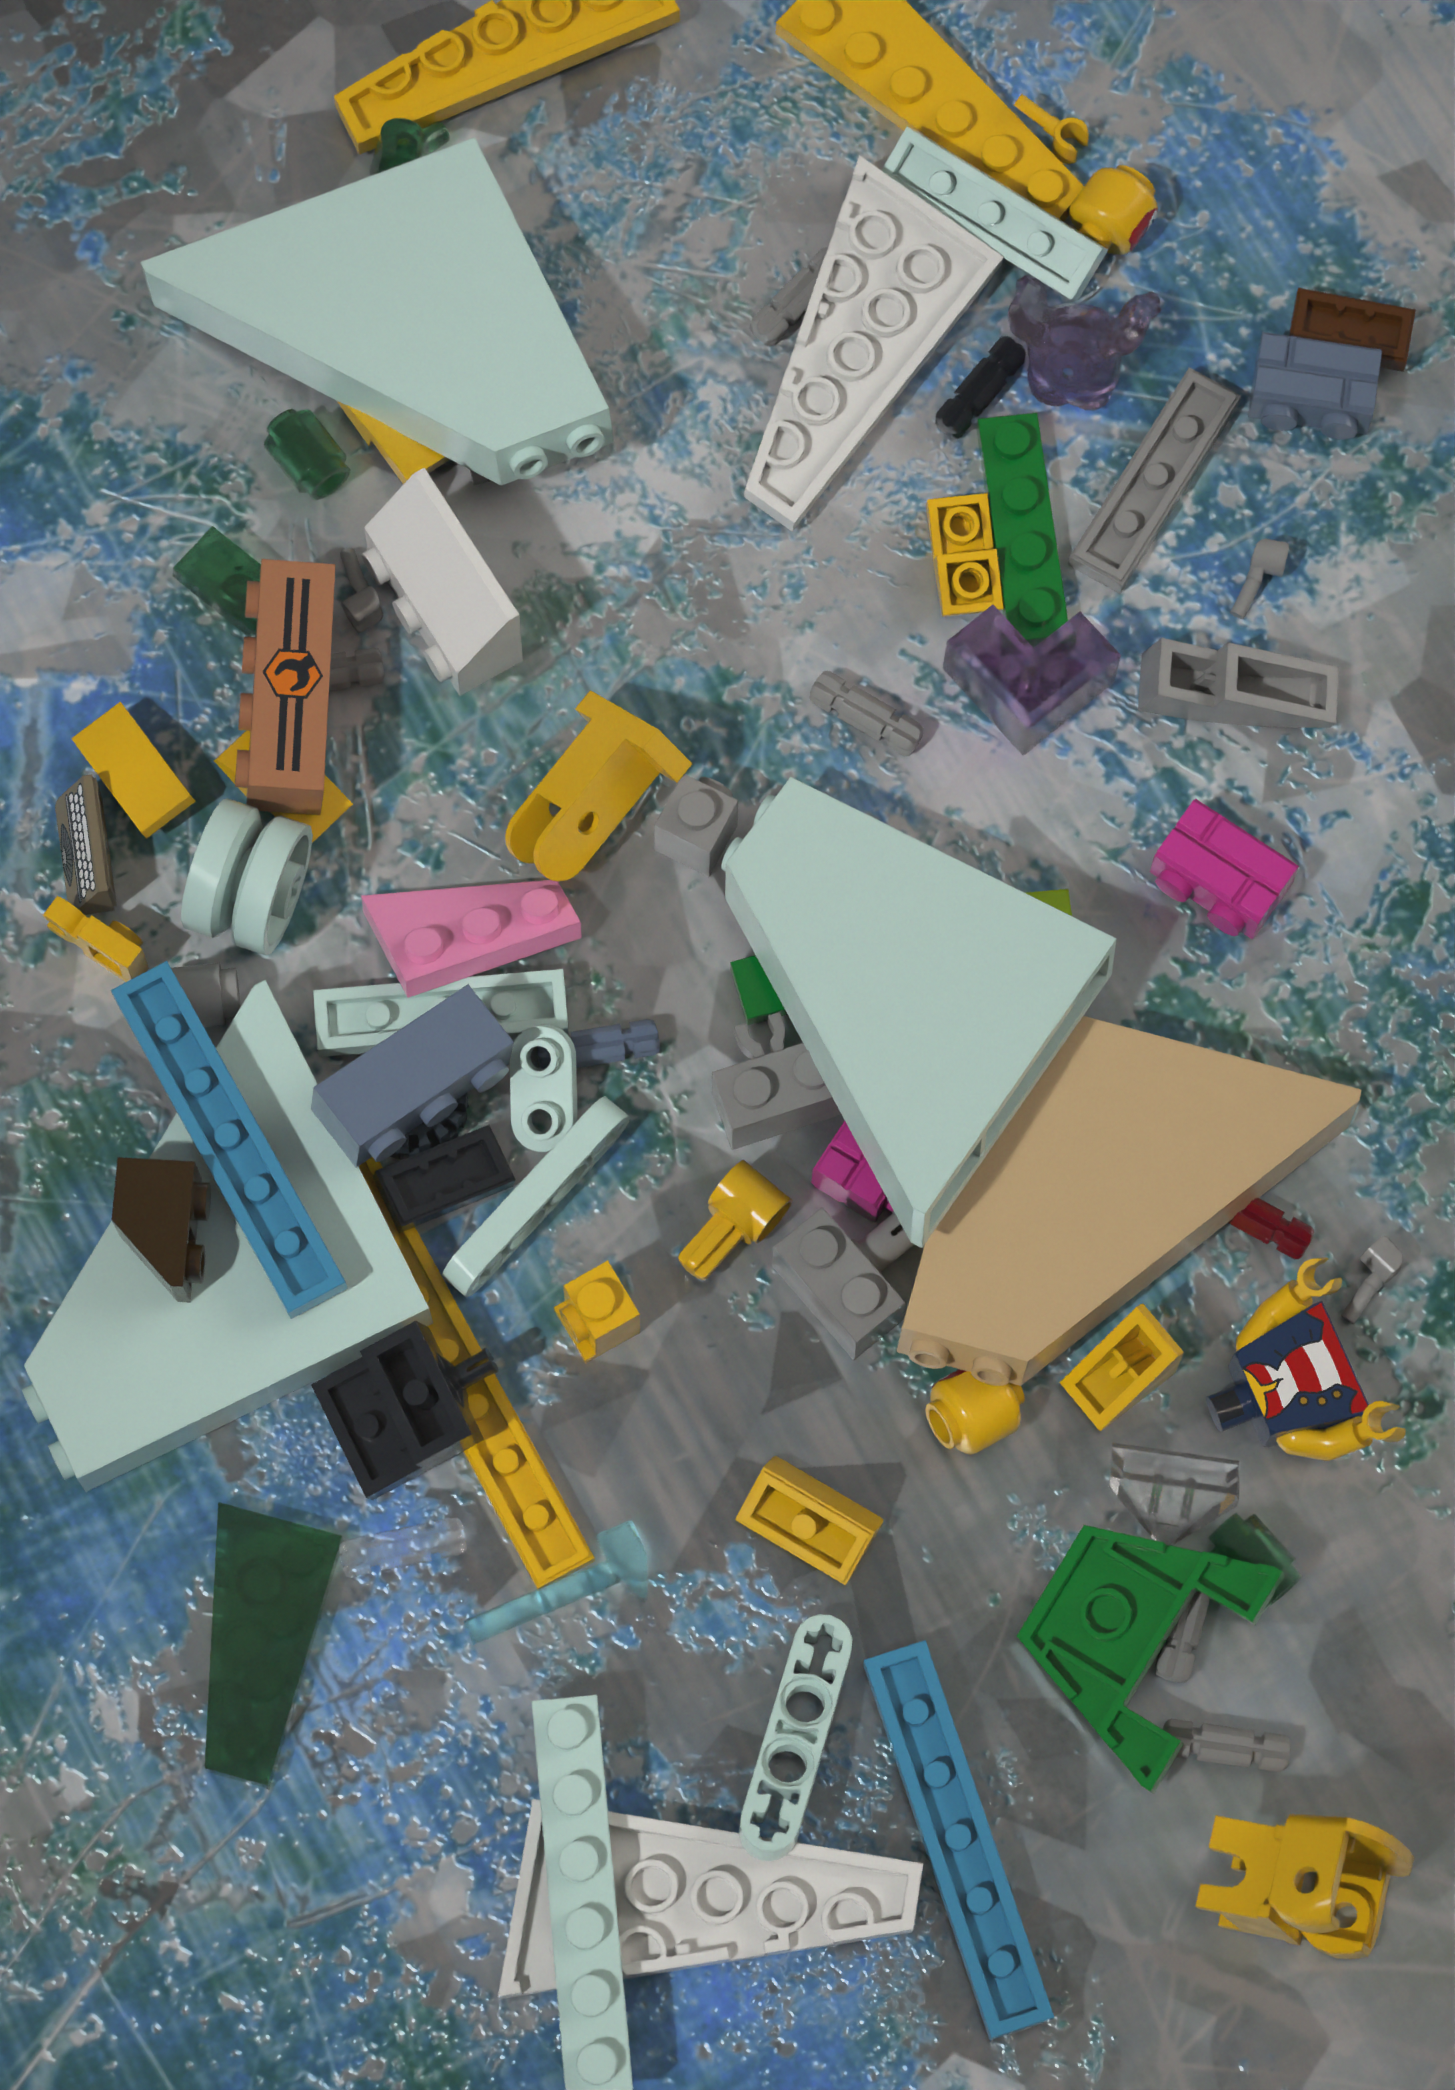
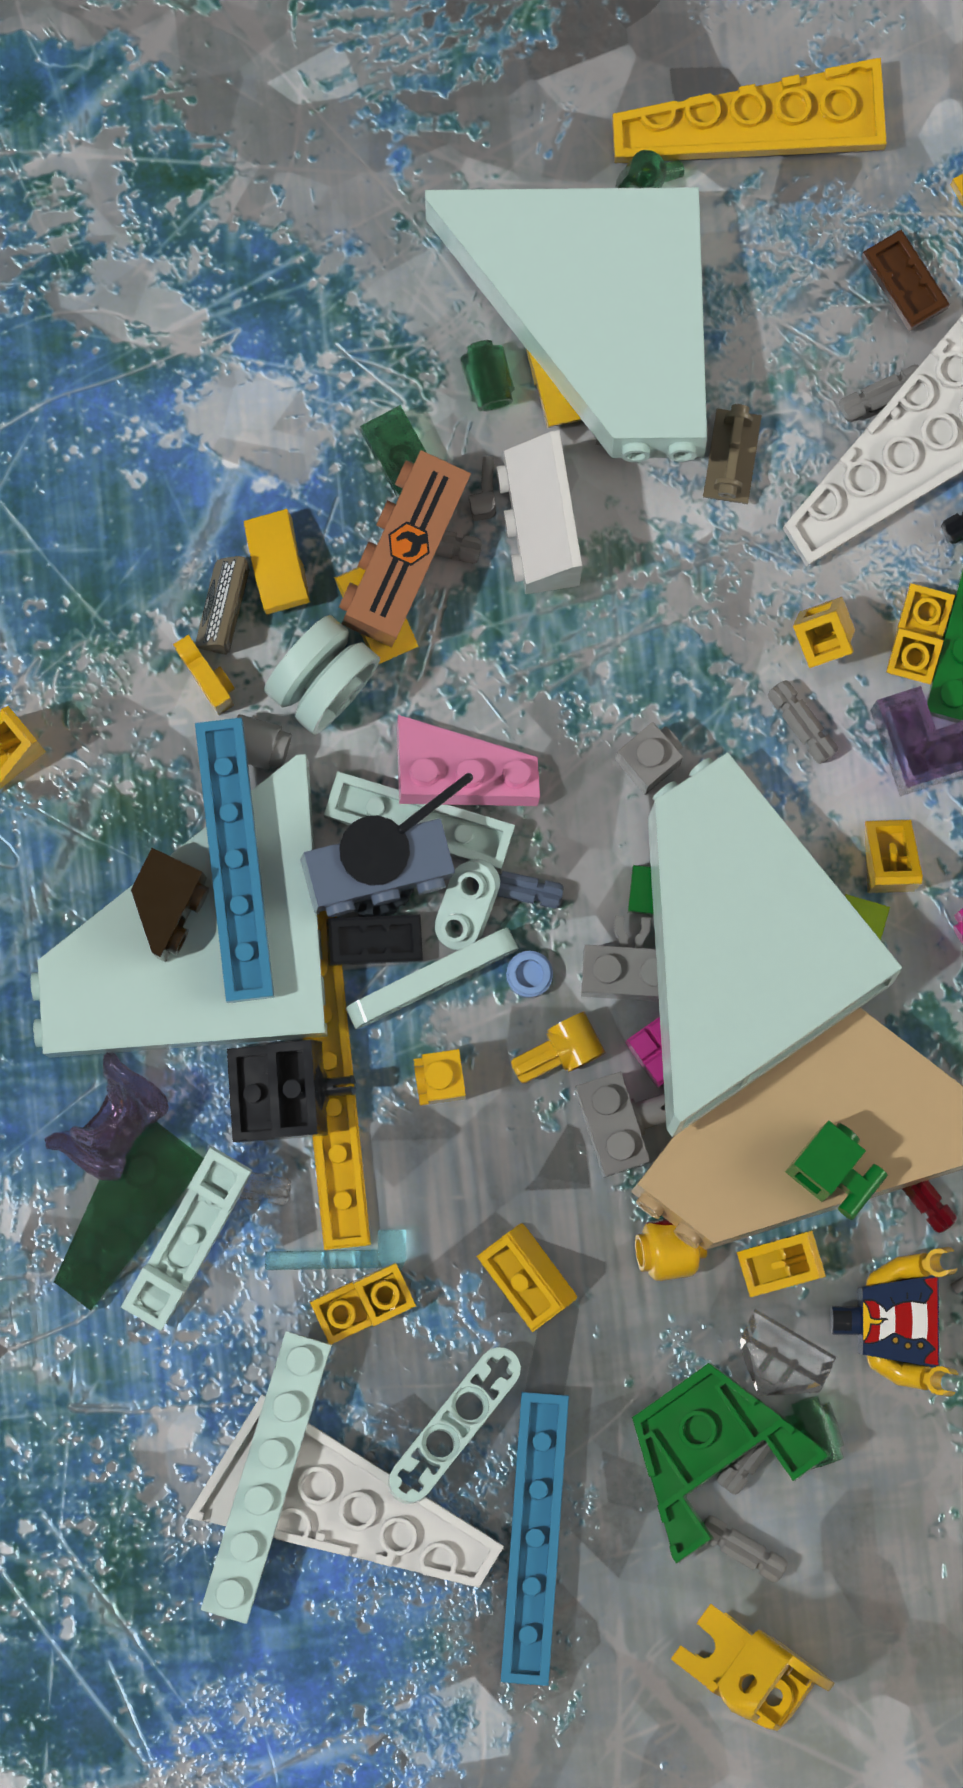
camera: 25 degrees right, 10 degrees up
yellow piece [505,690,693,881] -> none
none -> clear purple hair [44,1052,169,1181]
none -> light aqua slope [121,1146,252,1331]
none -> yellow slope [309,1262,416,1345]
none -> black piece [339,773,473,886]
none -> light blue tile [506,951,553,998]
none -> dark tan hinge [703,404,762,504]
none -> green brick [785,1120,888,1220]
none -> yellow brick [793,597,855,668]
none -> reddish brown plate [861,229,950,332]
none -> yellow slope [865,820,923,893]

